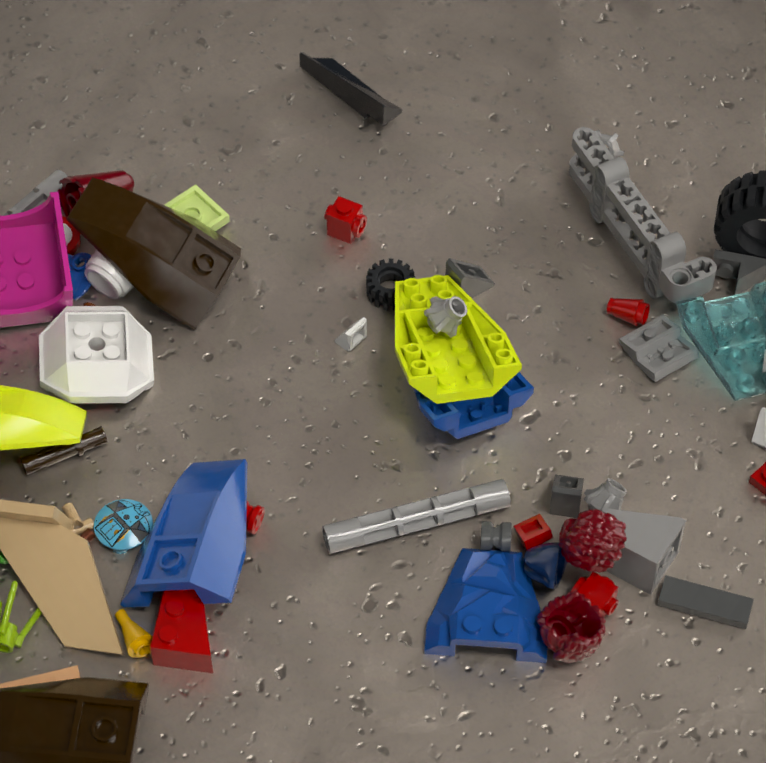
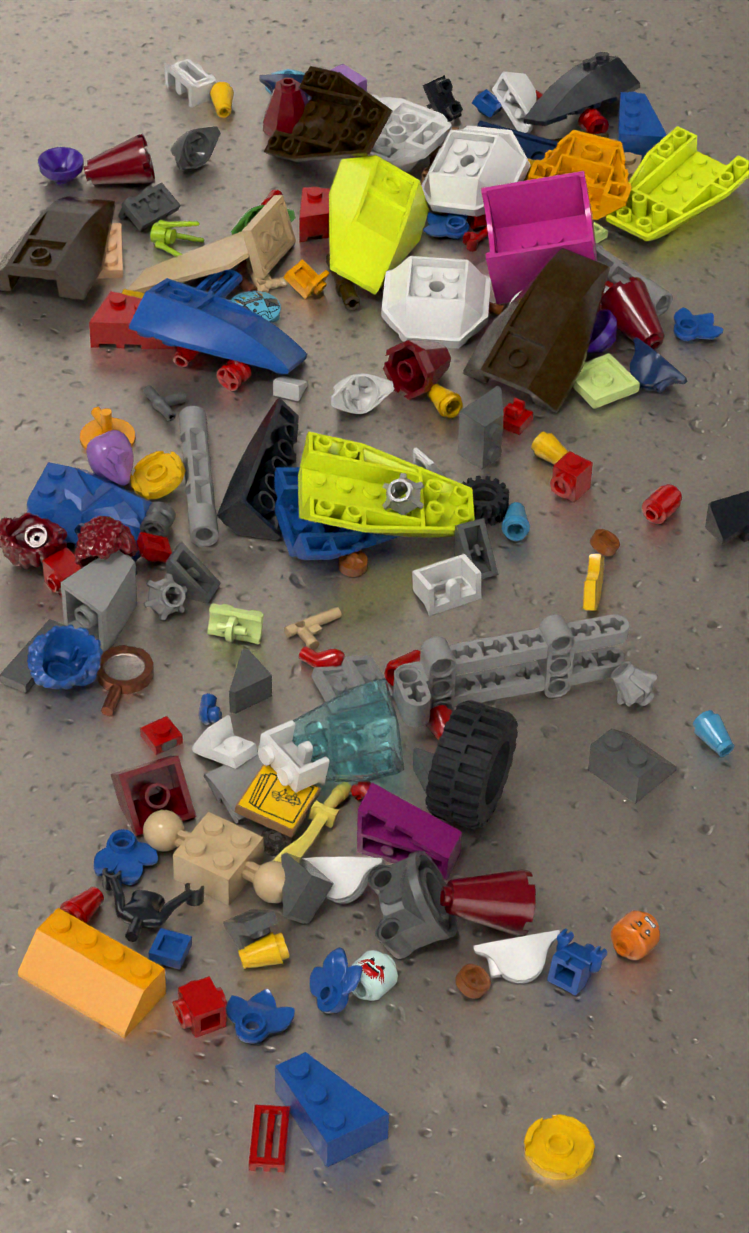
camera: 100 degrees right, 10 degrees down
none -> blue hair [27,624,103,690]
none -> light orange shield [80,407,136,450]
none -> medium lavender piece [86,430,134,486]
none -> copper piece [96,645,154,716]
none -> yellow tile [130,451,186,500]
none -> dark grey piece [143,386,186,421]
none -> blue tile [196,269,242,298]
none -> blue arm [198,693,222,725]
none -> yellowish green hips [207,603,264,644]
none -> black wedge [217,398,299,540]
none -> dark grey slope [229,648,272,714]
none -> white slope [273,376,308,401]
none -> light orange bracket [283,259,330,299]
none -> tan hose [284,607,342,650]
none -> red arm [299,646,345,668]
none -> white hat [331,373,394,414]
none -> dark red cone [383,340,451,400]
none -> white window [412,554,482,616]
none -> yellow cone [427,384,463,418]
none -> dark grey slope [457,386,504,469]
none -> dark azure cone [501,502,530,541]
none -> red tile [503,398,534,436]
none -> yellow cone [531,431,568,464]
none -> yellow tile [583,554,604,611]
none -> dark grey slope [588,729,677,803]
none -> dark orange tile [590,529,620,556]
none -> dark blue hat [630,337,688,394]
none -> red brick [642,484,682,524]
none -> blue plate [673,307,724,341]
none -> dark azure cone [692,710,735,757]

